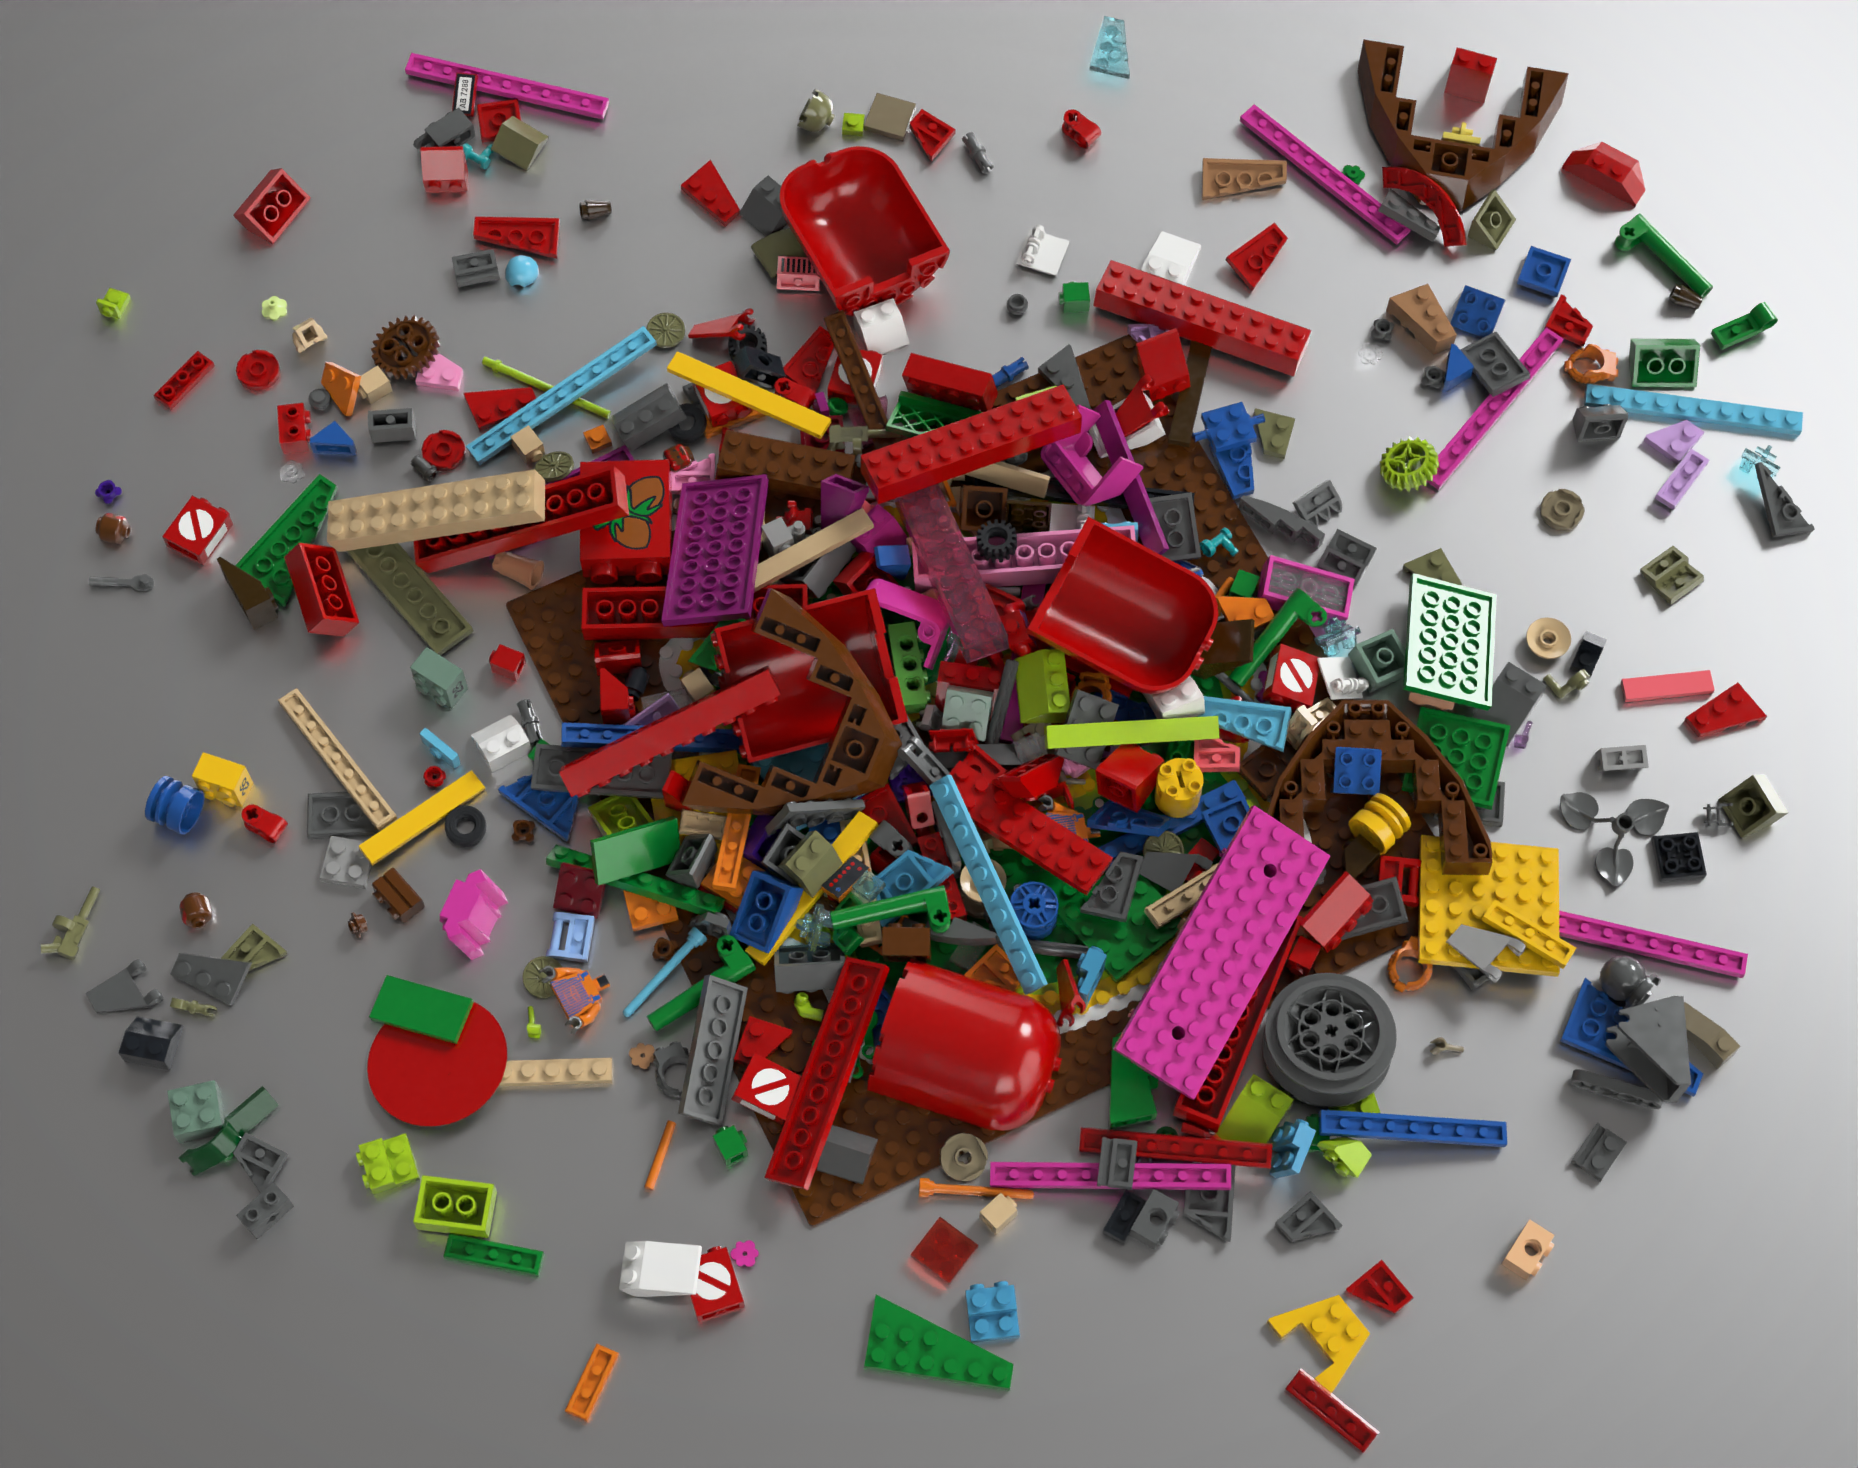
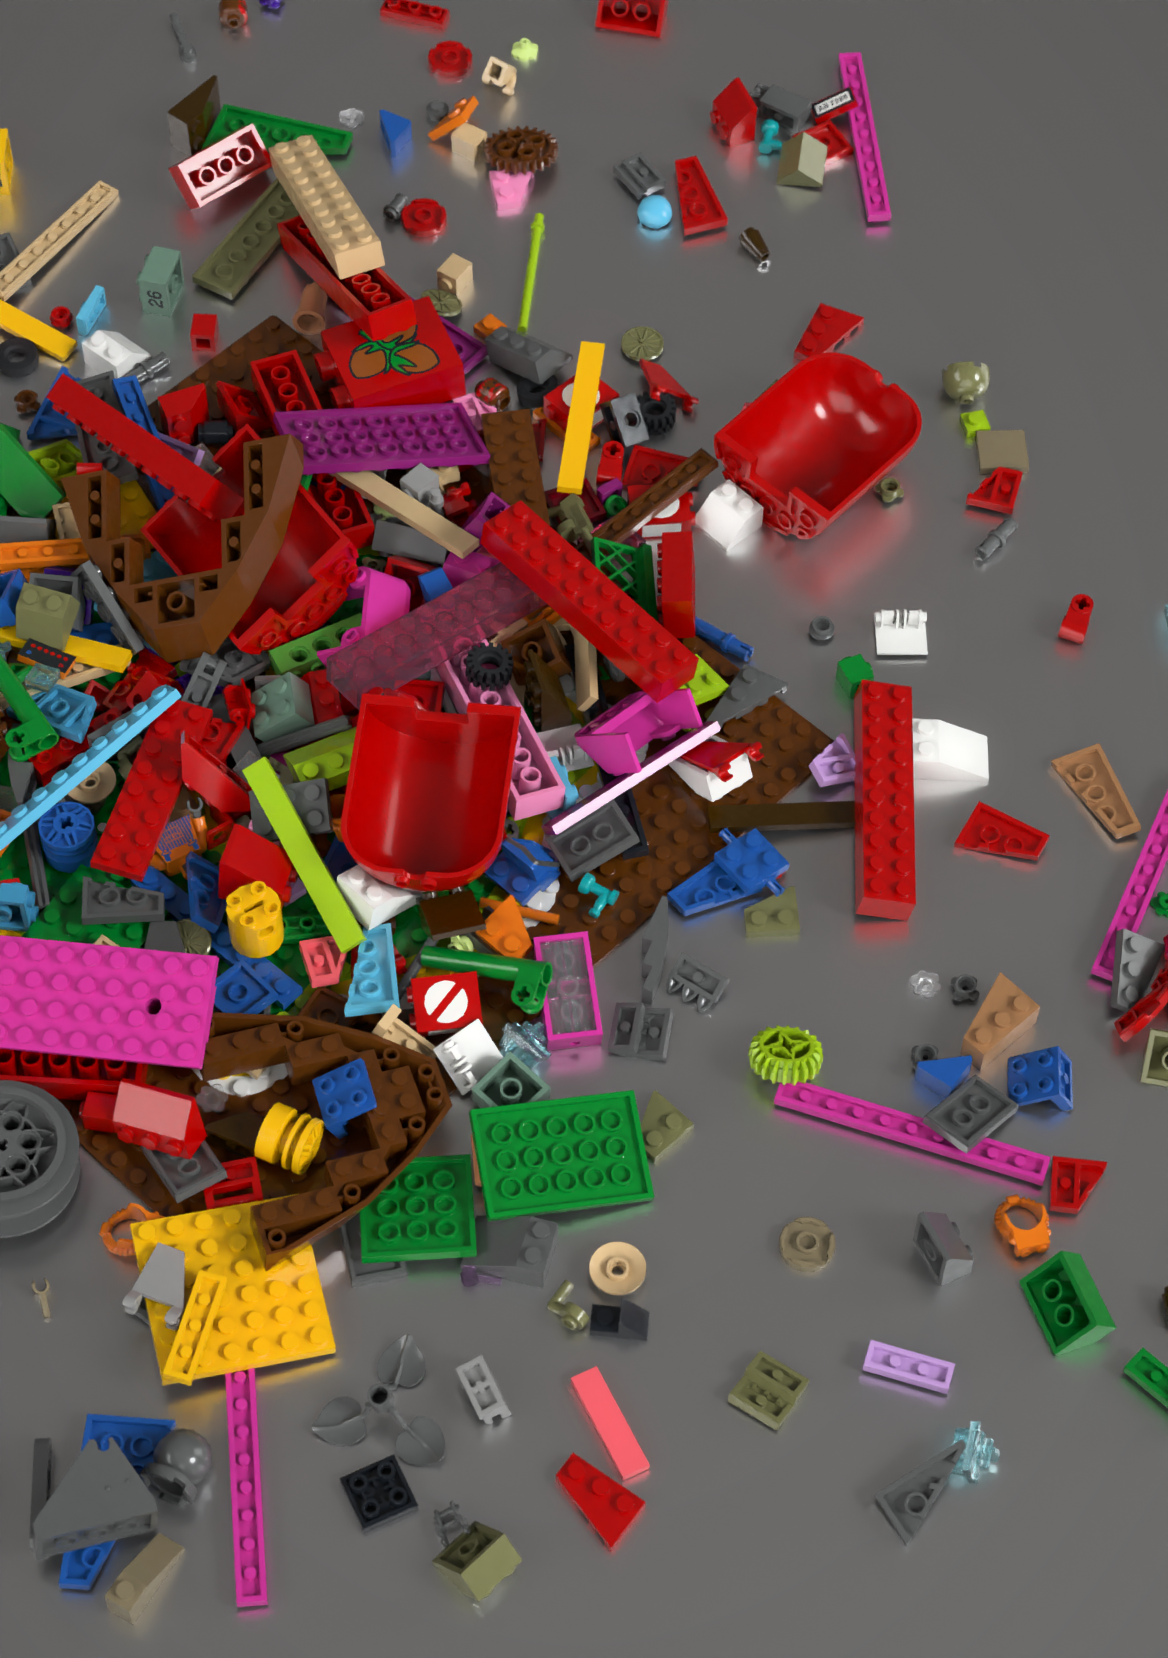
camera: 70 degrees right, 10 degrees down
red brick [162,495,233,566] -> none
red brick [277,403,312,454] -> none
dark grey brick [368,408,416,443] -> none
red wing [463,387,536,431] -> none
medium azure plate [466,326,657,465] -> none
dark grey piece [869,819,914,859] -> none
red slope [1136,328,1190,402] -> none
green brick [1229,569,1260,598] -> none
blue plate [1517,246,1571,297] -> none
medium azure plate [1584,384,1803,435] -> none
lavender wing [1644,420,1704,465] -> none

